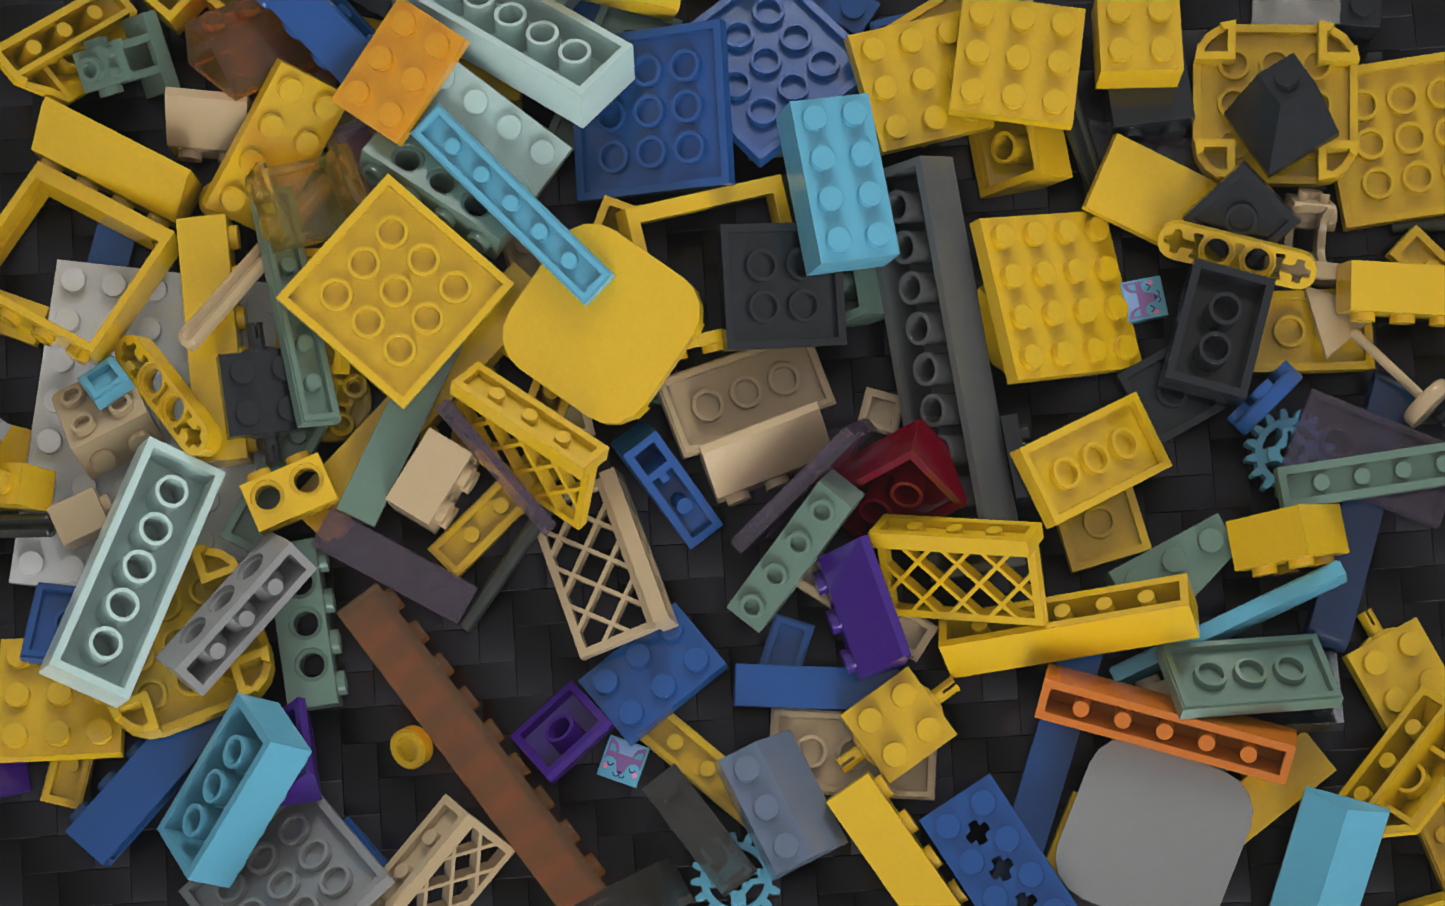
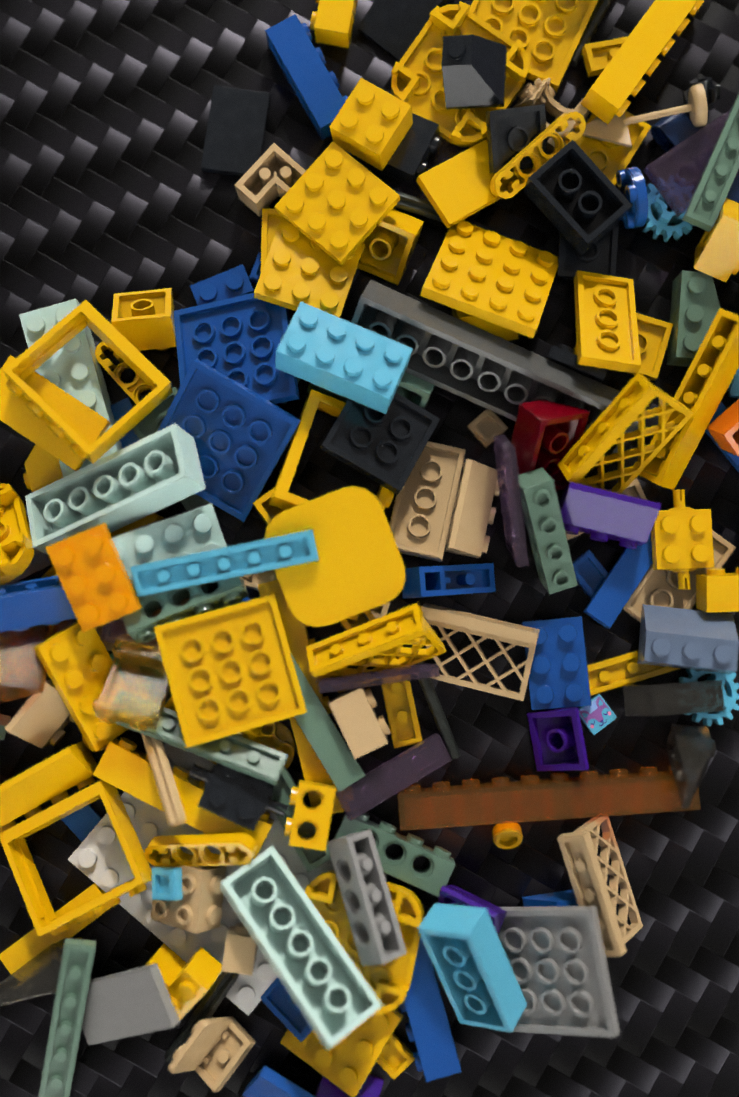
camera: 55 degrees left, 5 degrees up
tile [1120,275,1168,324] -> none

